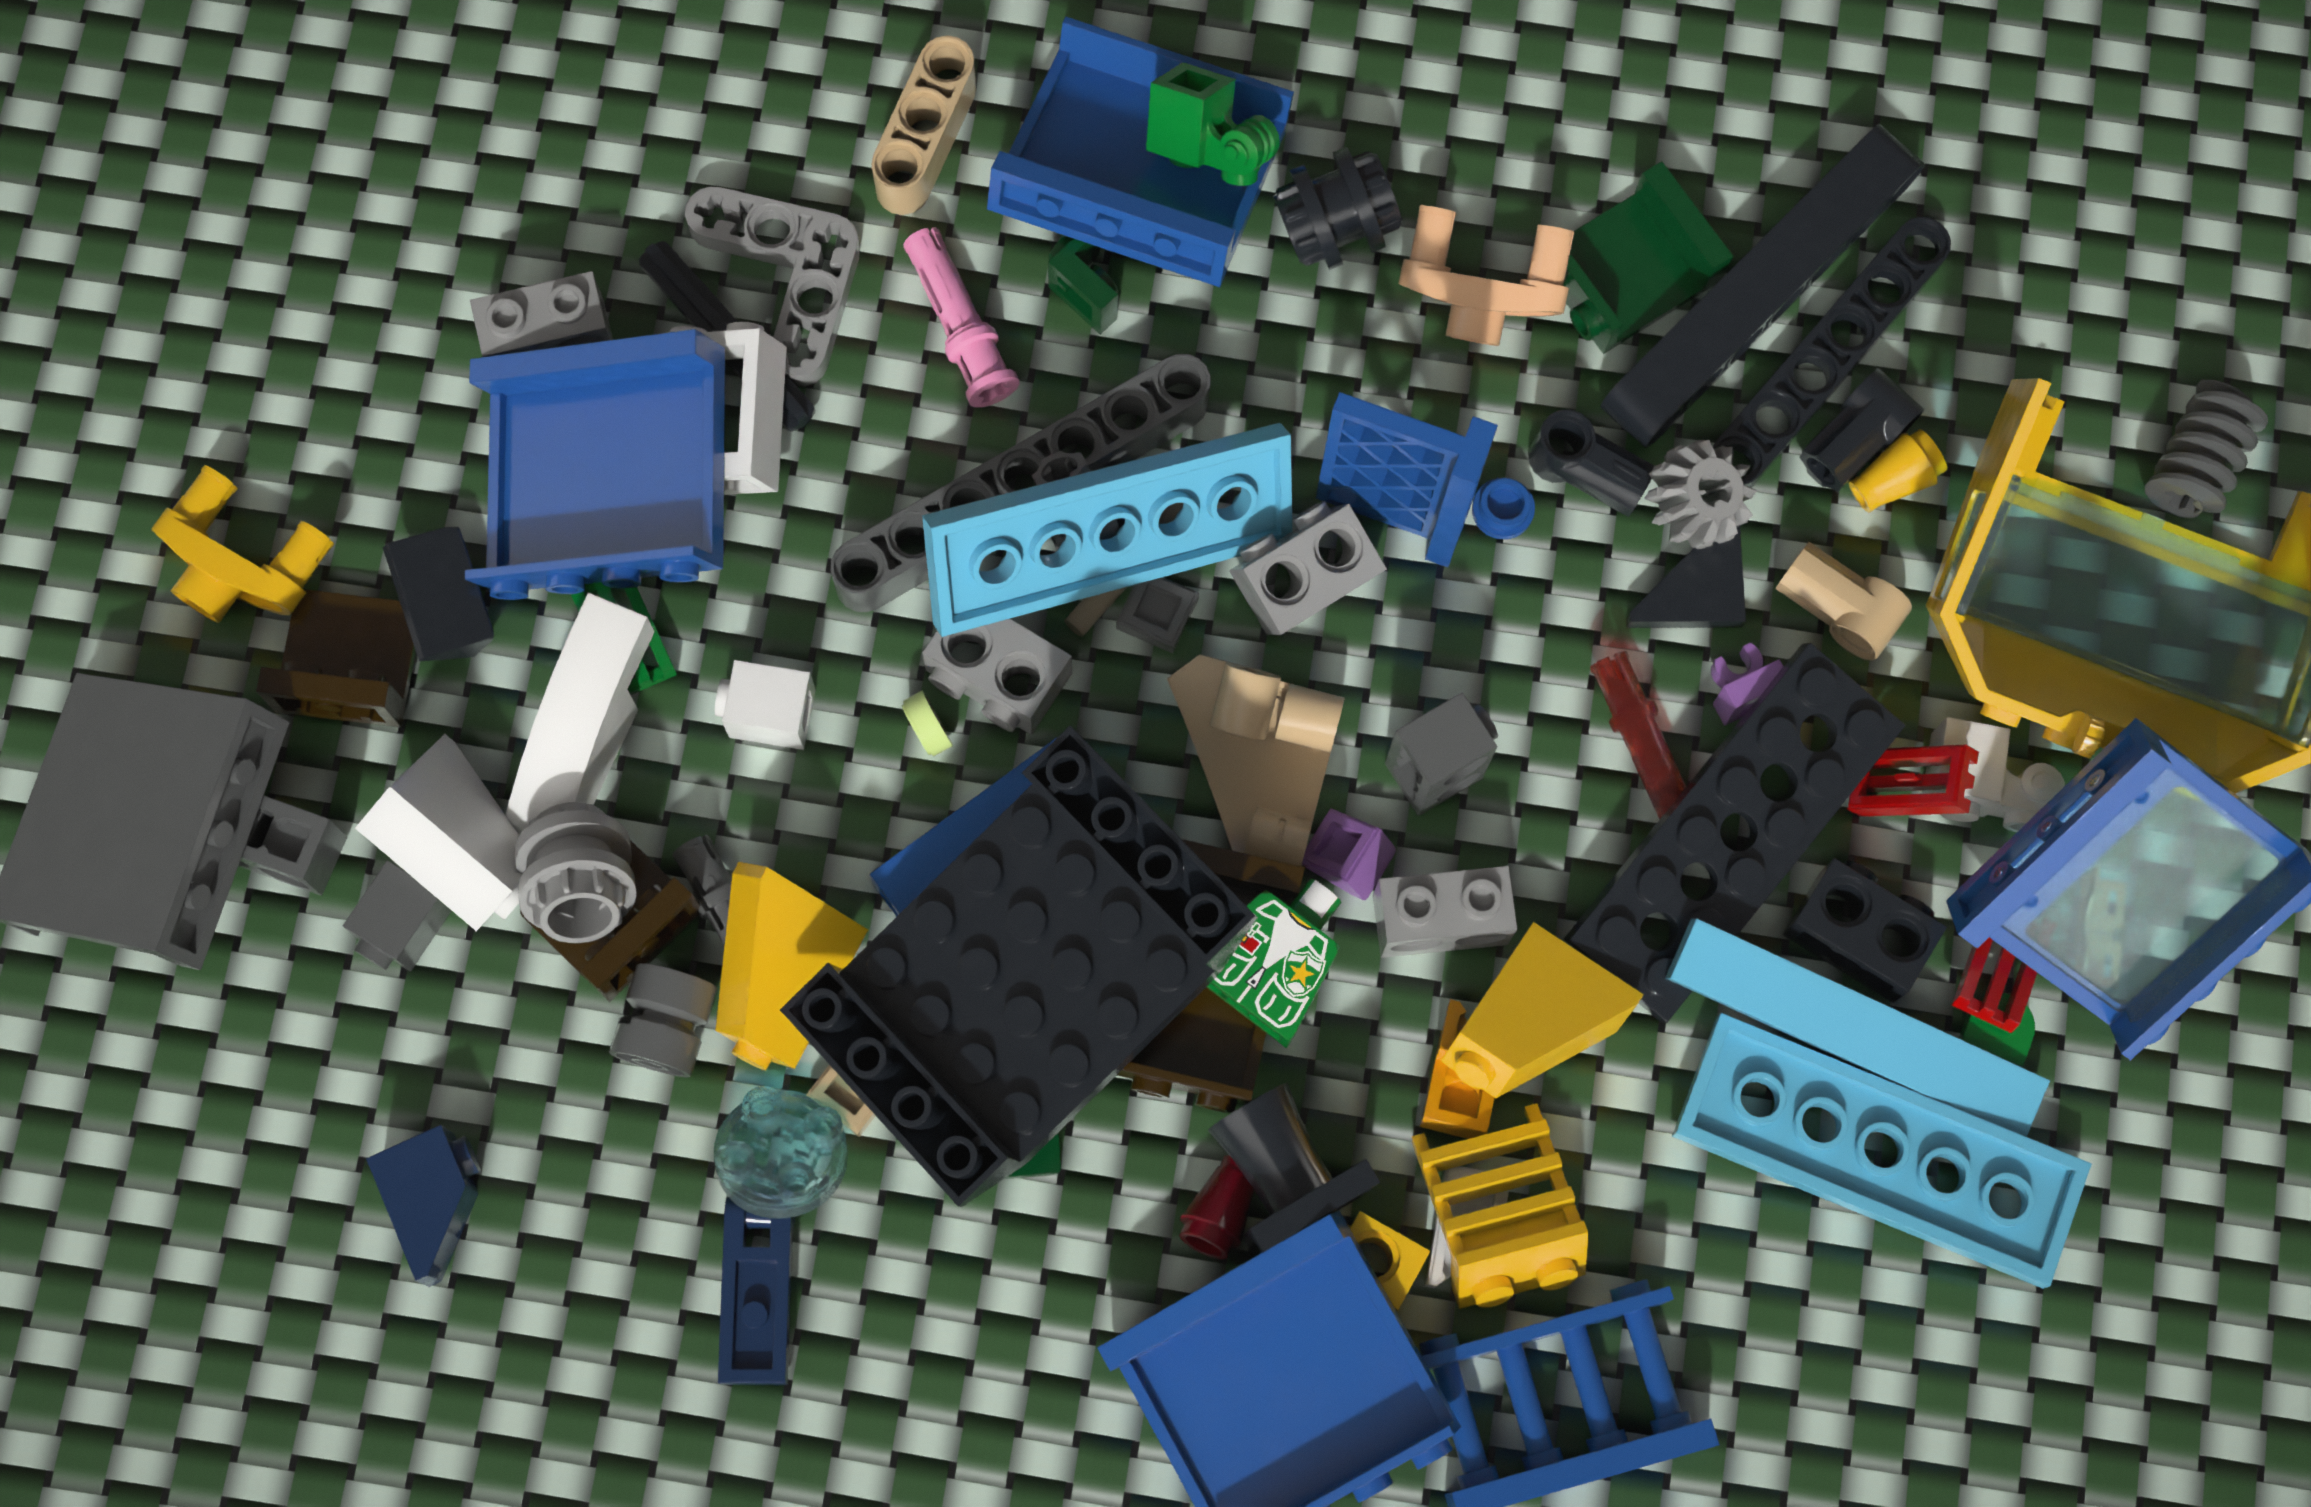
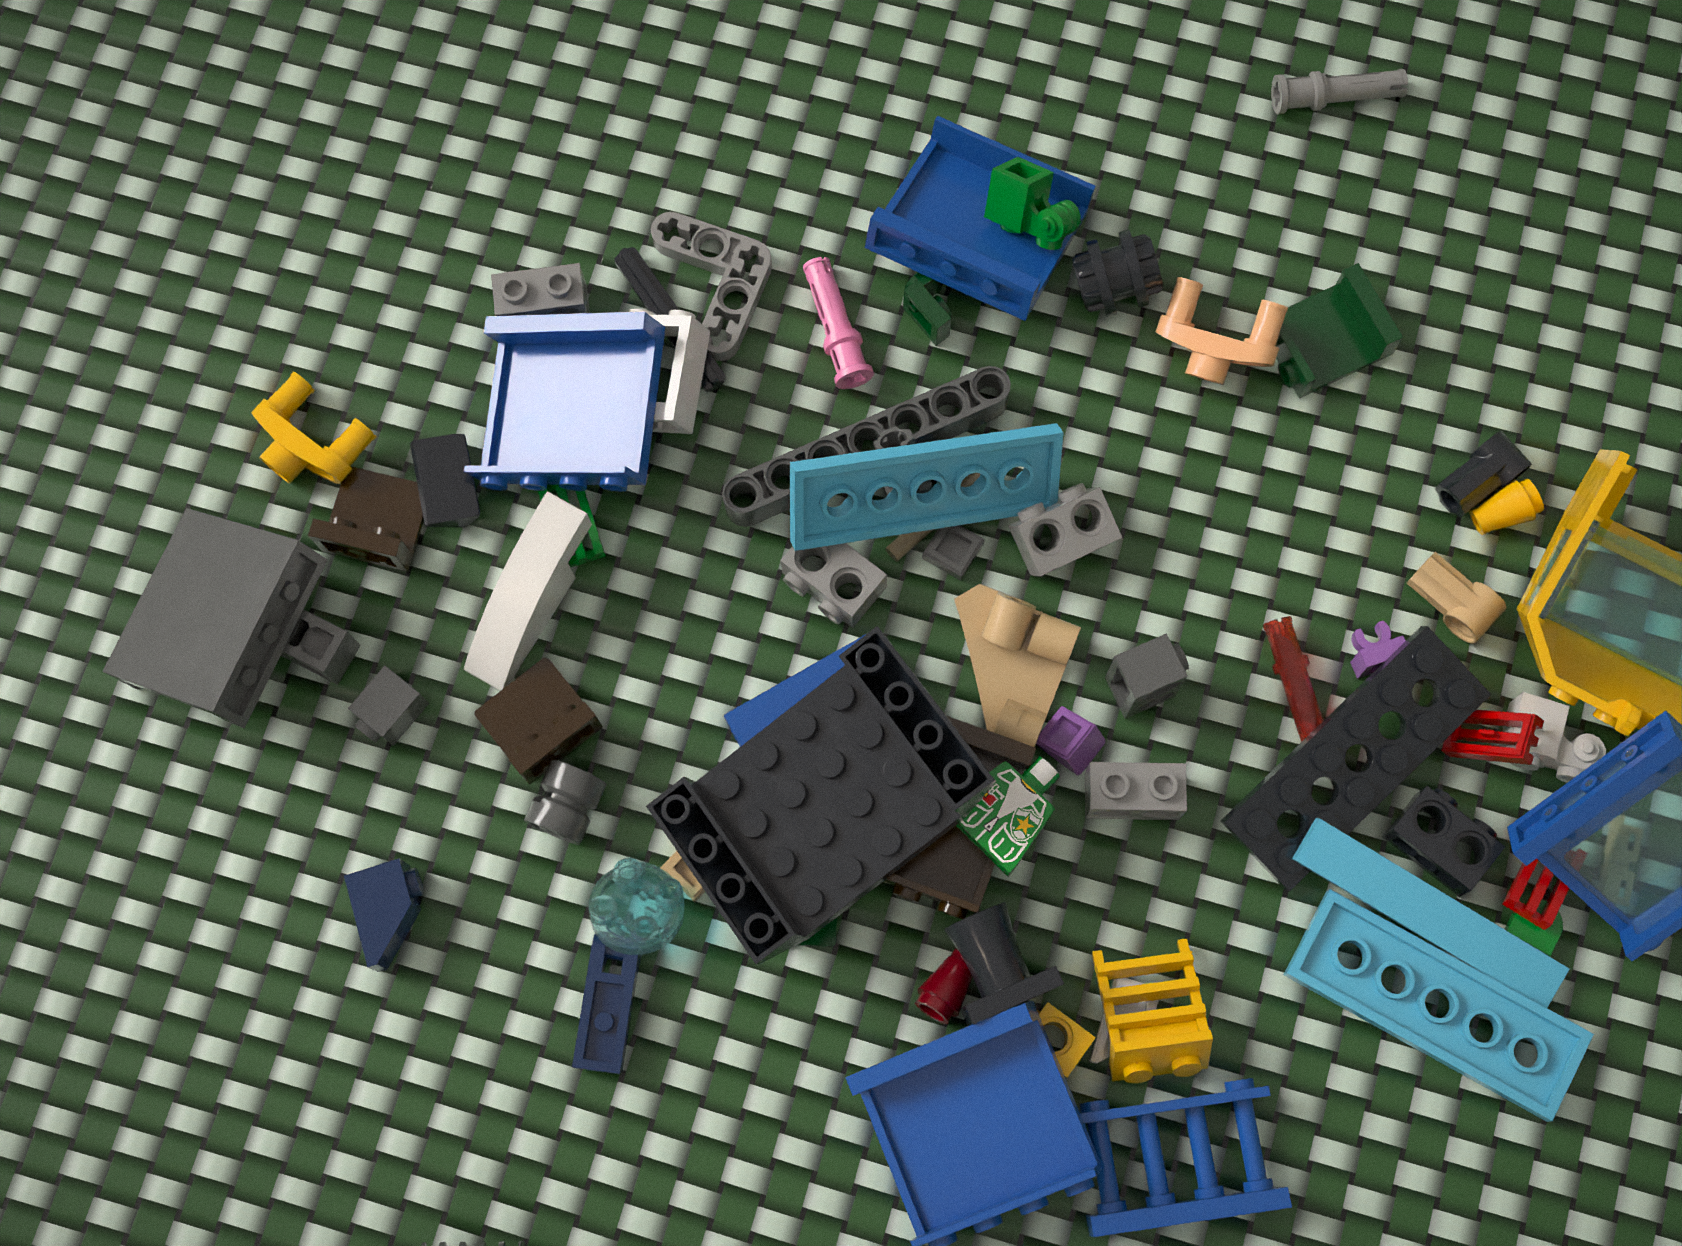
camera: 15 degrees right, 0 degrees up
white slope [355,734,522,931] -> none
light grey piece [515,802,636,943] -> none
dark grey pin [672,835,732,947] -> none
white brick [715,660,816,750] -> none
yellow slope [715,862,868,1071] -> none
tan beam [871,35,976,215] -> none
yellowish green tile [901,690,953,757] -> none
blue fence [1316,392,1498,568] -> none
light orange slope [1420,999,1494,1139] -> none
yellow slope [1441,922,1644,1098] -> none
blue plate [1472,478,1535,539] -> none
black piece [1528,410,1654,517] -> none
black beam [1600,124,1926,448] -> none
black tile [1626,525,1746,628] -> none
light grey gear [1644,440,1758,549] -> none
black beam [1713,217,1951,488] -> none

